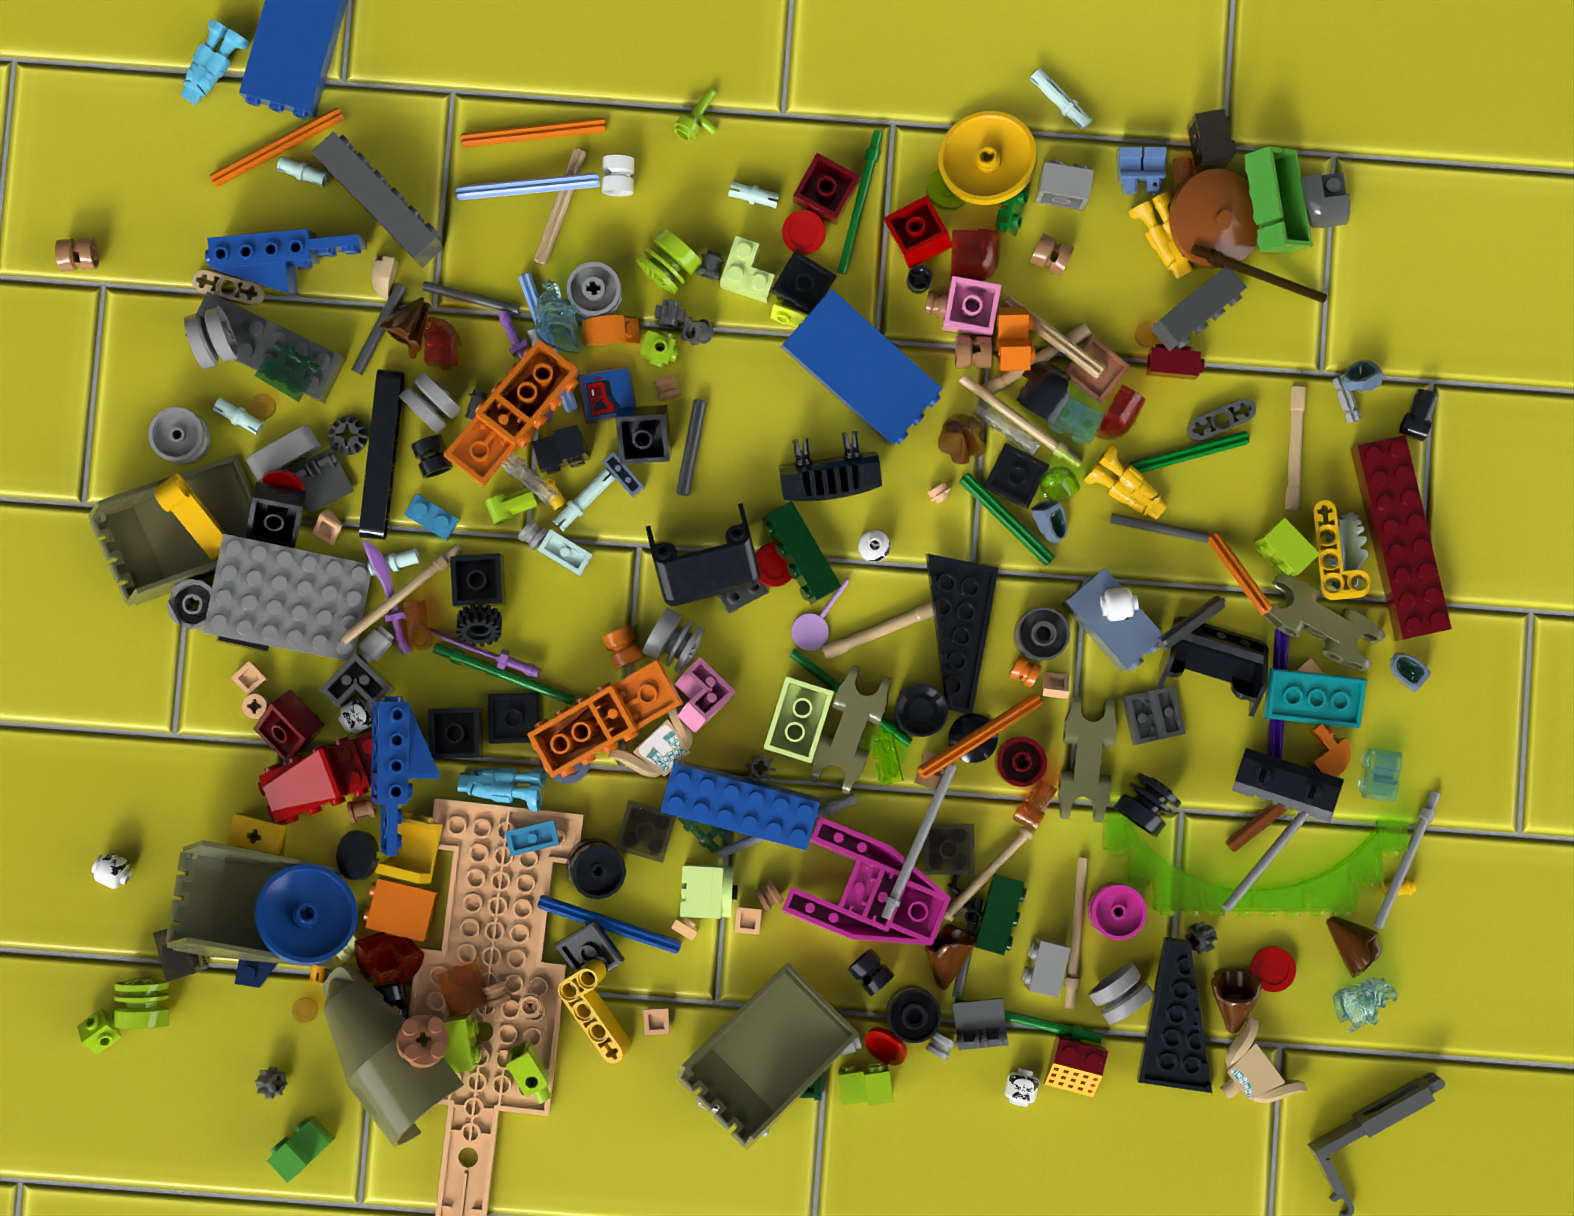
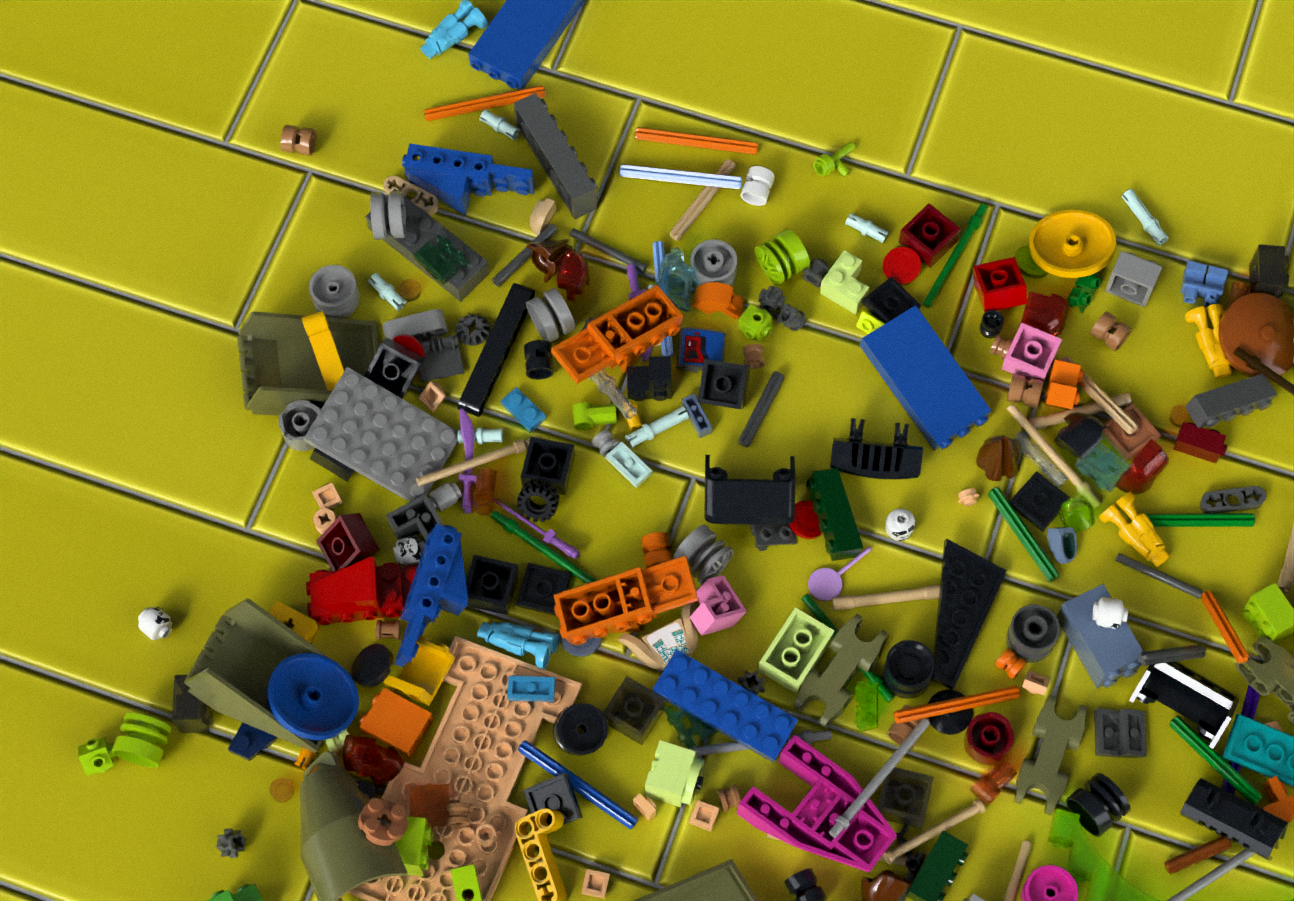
camera: 15 degrees right, 20 degrees down
none -> green axle [1170,716,1262,805]

